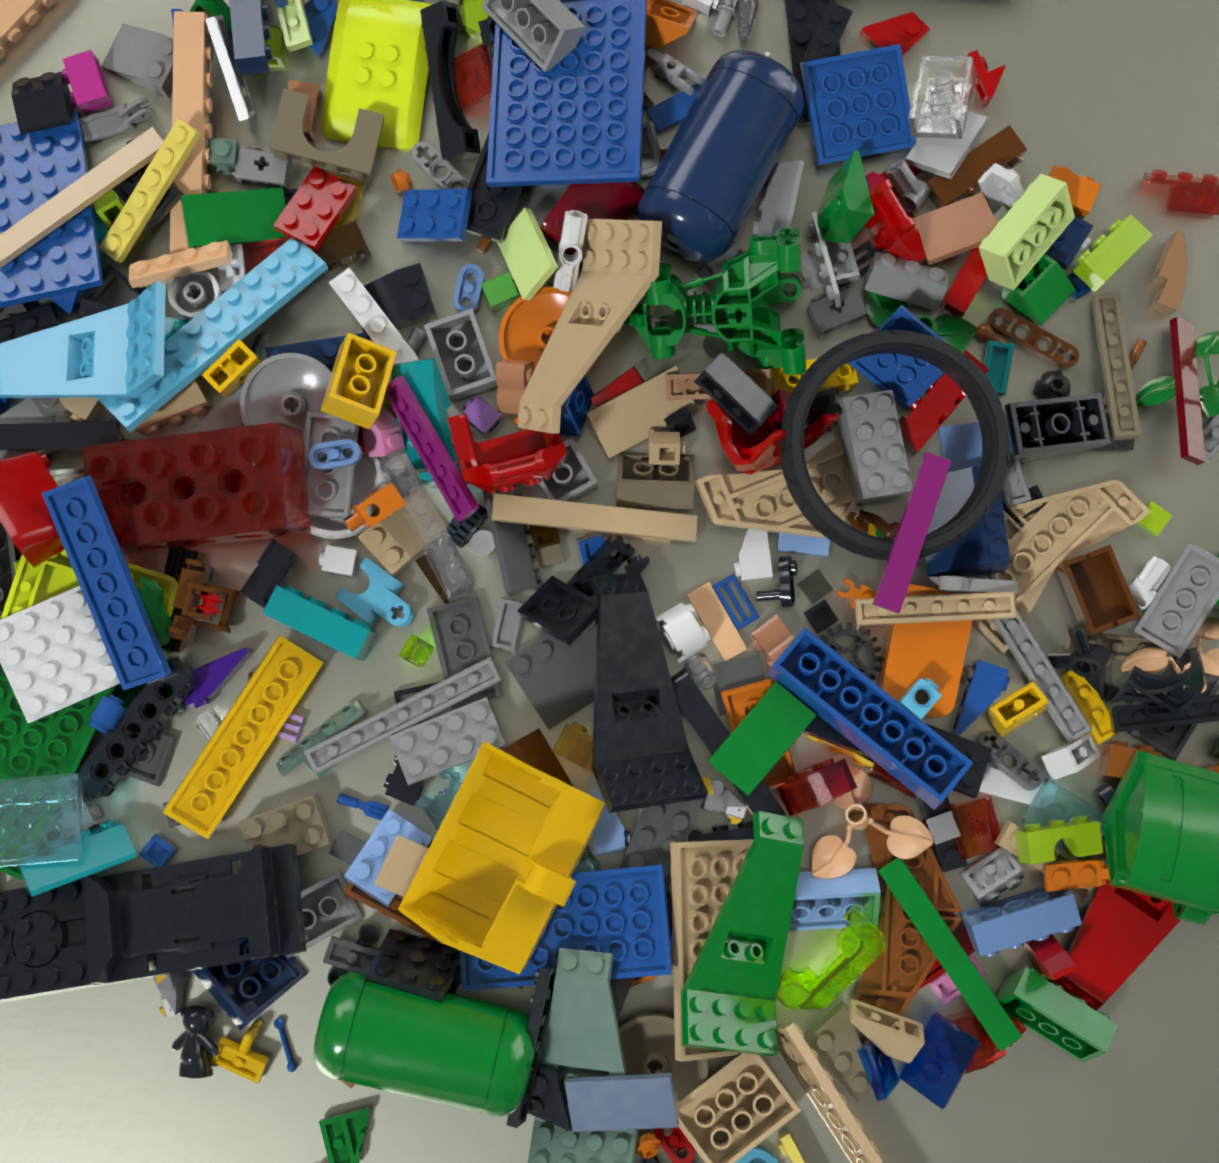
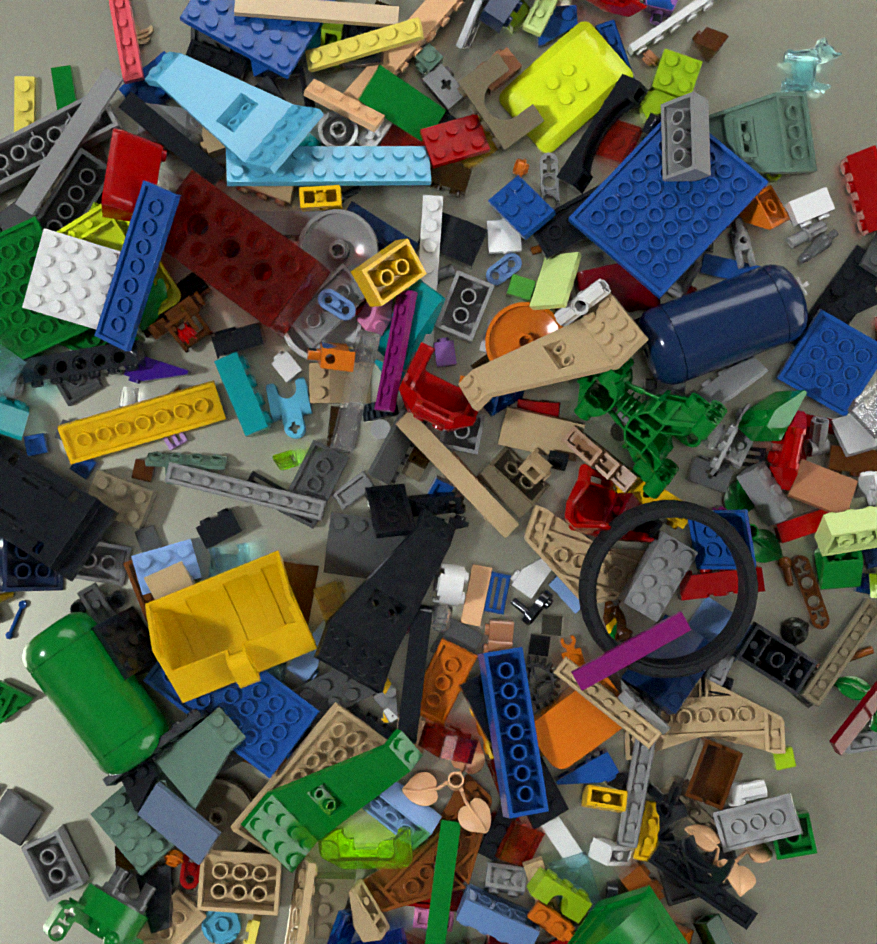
camera: 35 degrees right, 5 degrees up
blue brick [88,694,126,735] -> none
blue piece [336,793,389,820] -> none
light grey plate [389,697,506,786] -> none
nougat brick [496,359,535,415] -> none
brick [694,352,778,435] -> none
green tile [708,682,817,797] -> none
medium azure brick [898,678,942,720] -> none
light grey tile [926,811,961,845] -> none
dark grey beam [976,731,1044,790] -> none
teal tile [984,341,1014,395] -> none
none -> blue tile [69,459,98,480]
none -> reddish brown tile [131,459,155,483]
none -> white piece [487,218,522,255]
none -> black tile [606,771,629,791]

